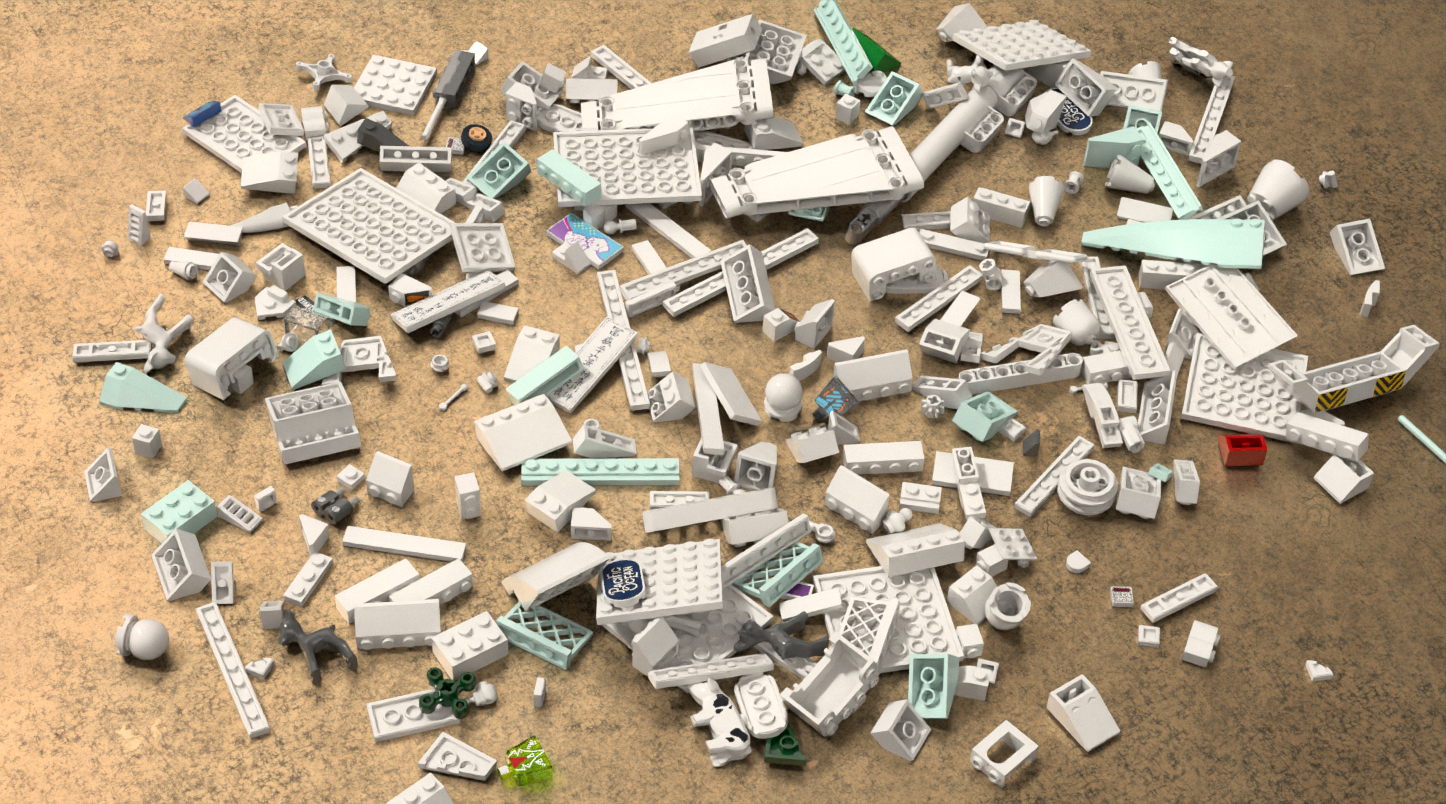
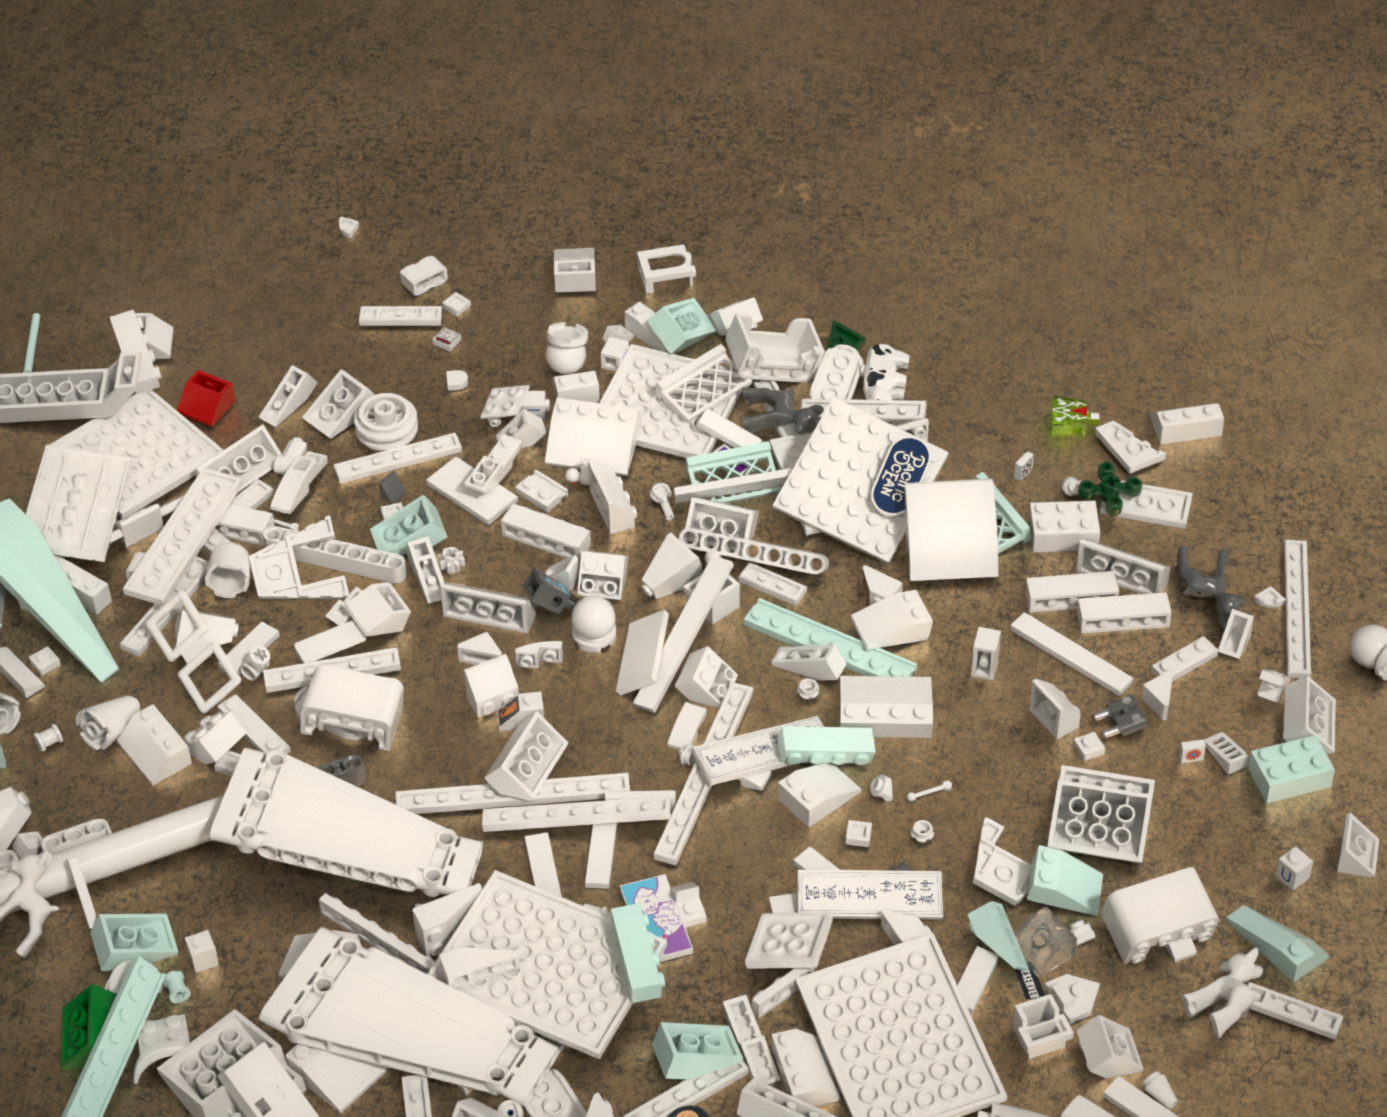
camera: 145 degrees left, 0 degrees up
light aqua tile [1148,463,1174,482] -> none

